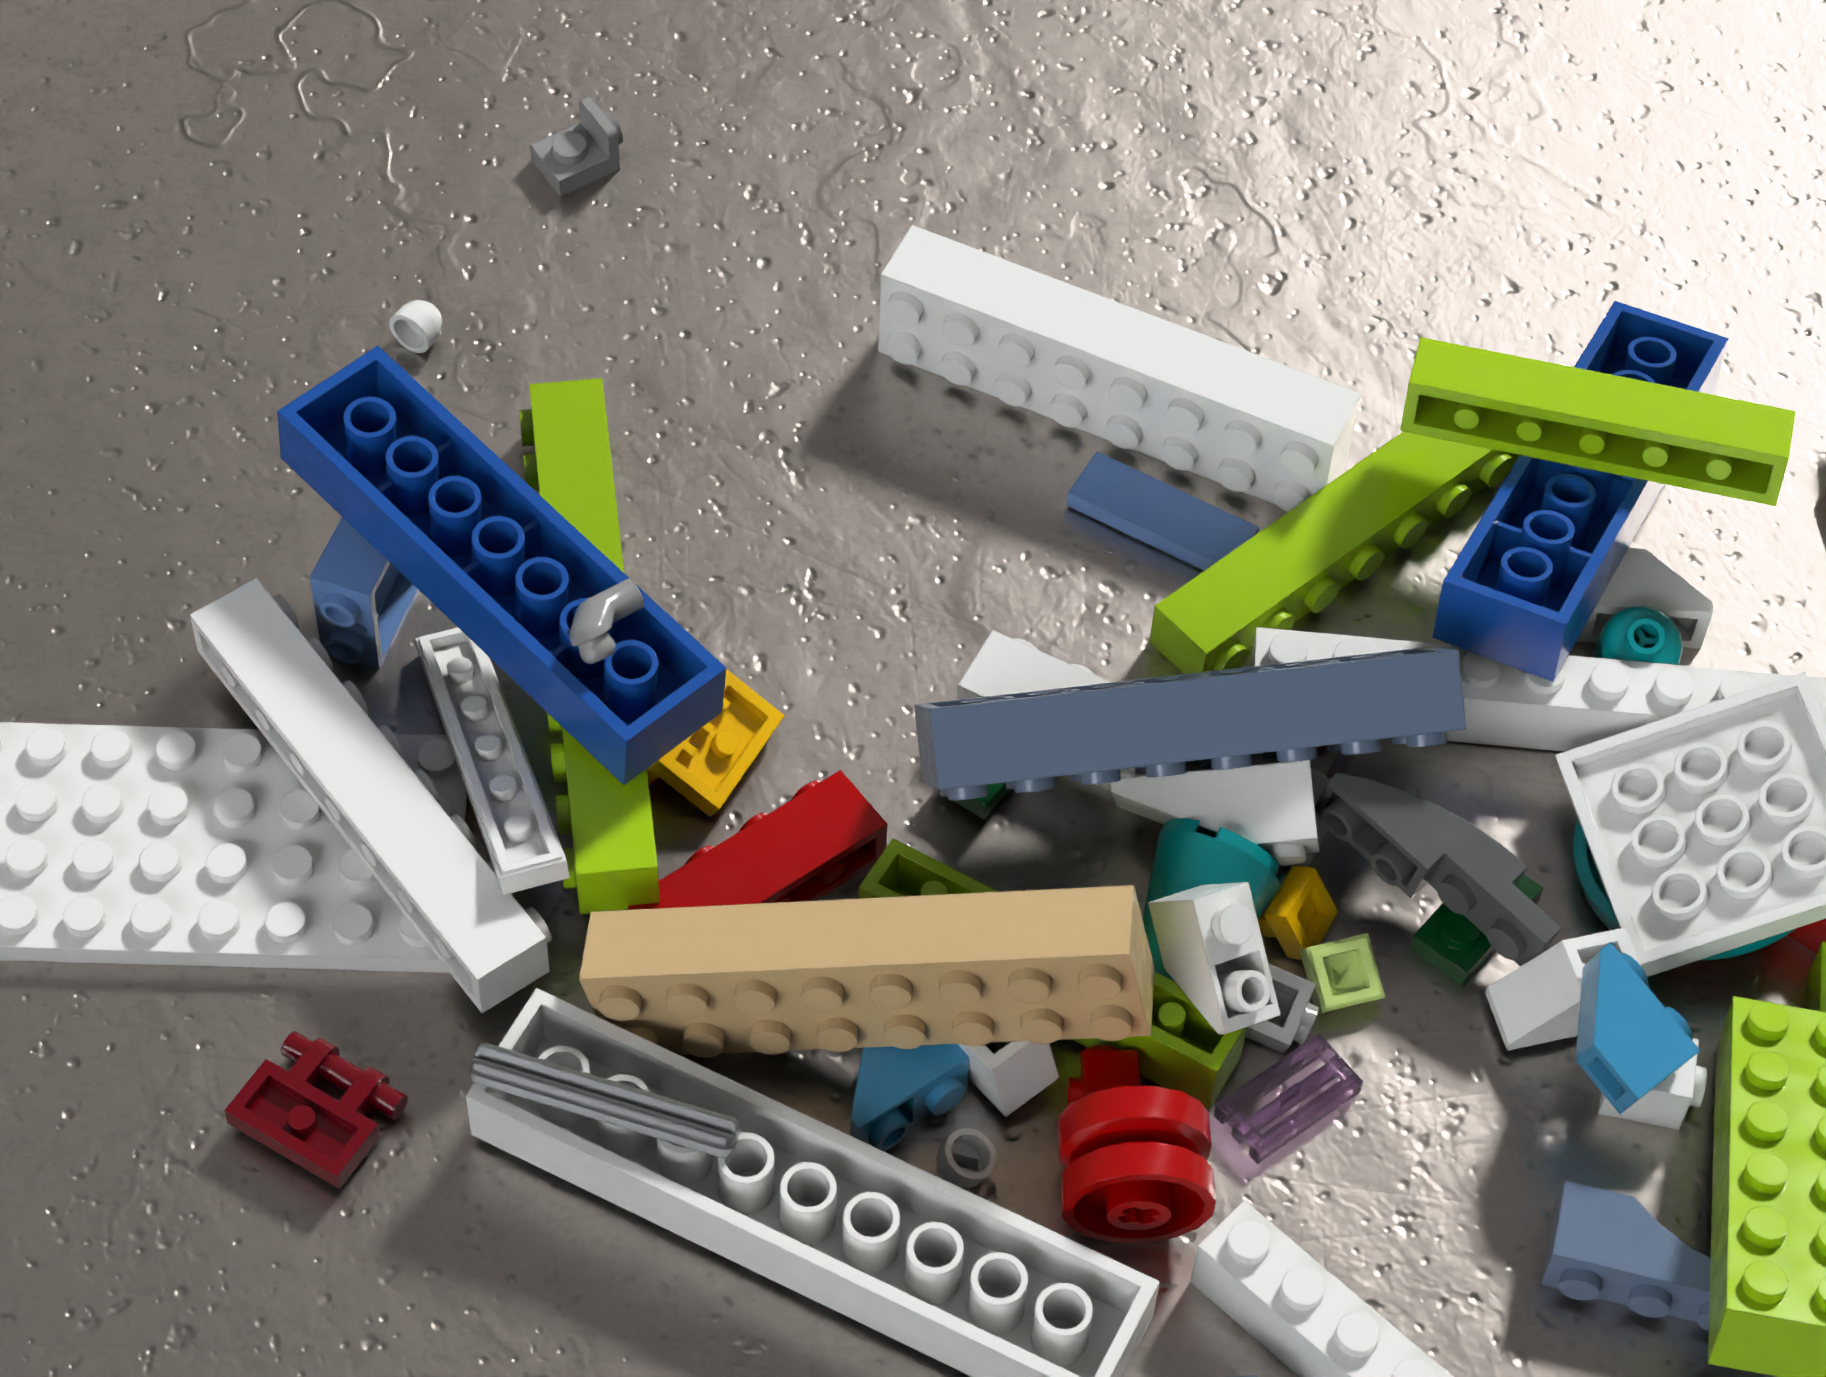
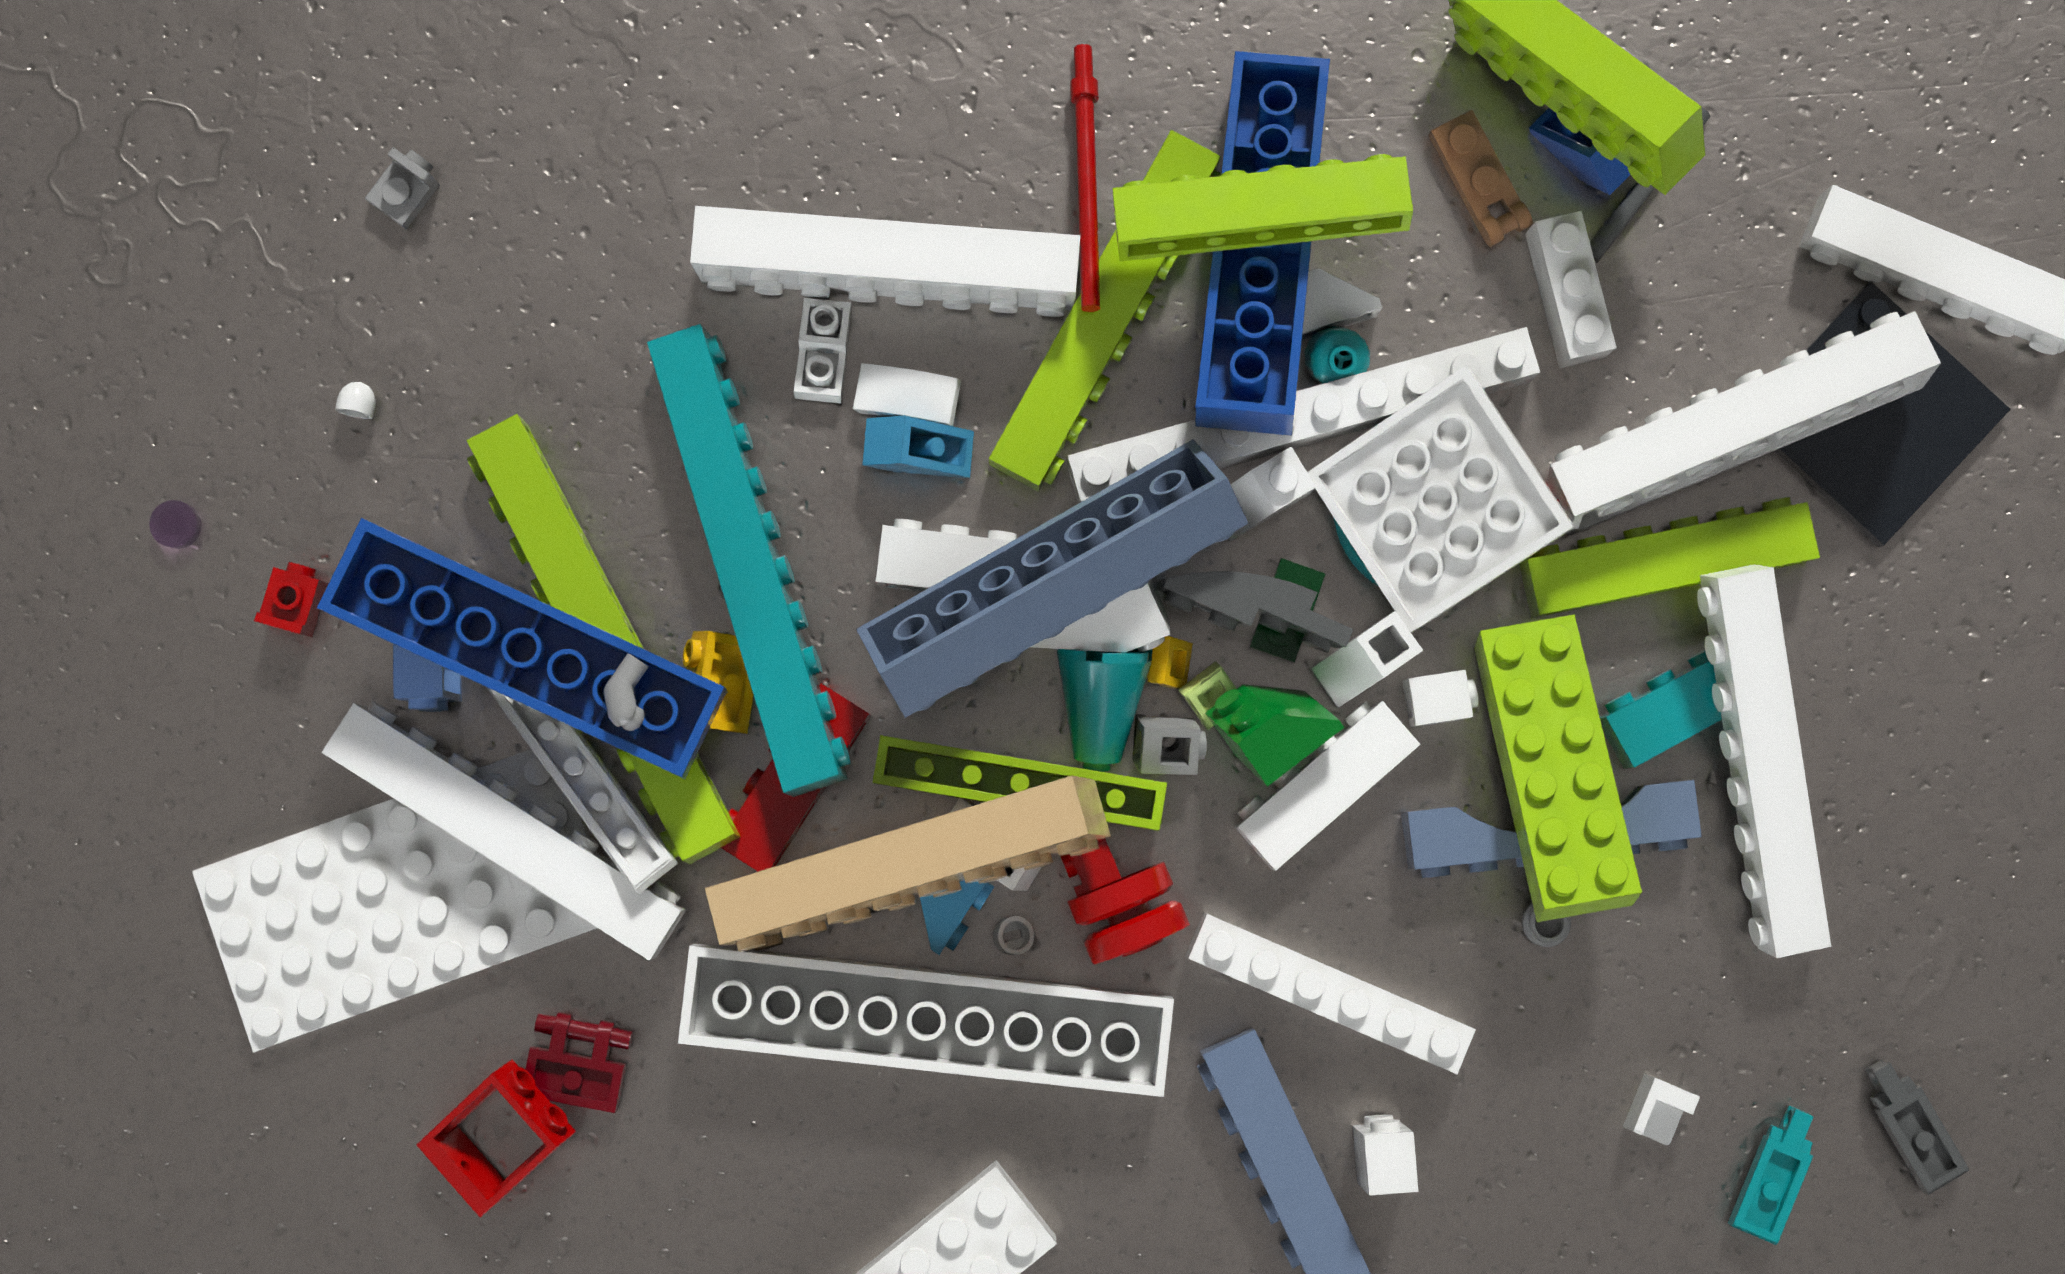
camera: 20 degrees left, 30 degrees up
dark grey axle [470,1043,740,1158] -> none
medium blue tile [1066,451,1259,571] -> none
white slope [1148,882,1281,1034] -> none
clear purple tile [1214,1033,1363,1164] -> none
dark azure slope [1576,942,1700,1115] -> none
none -> clear purple tile [149,500,202,549]
none -> red brick [254,562,329,637]
none -> red window [416,1059,576,1218]
none -> teal brick [647,324,850,797]
none -> white slope [794,298,851,404]
none -> white slope [853,363,961,426]
none -> dark azure slope [862,415,974,478]
none -> red bar [1070,44,1100,312]
none -> green slope [1205,684,1345,787]
none -> white slope [1228,447,1316,542]
none -> white brick [1235,701,1421,871]

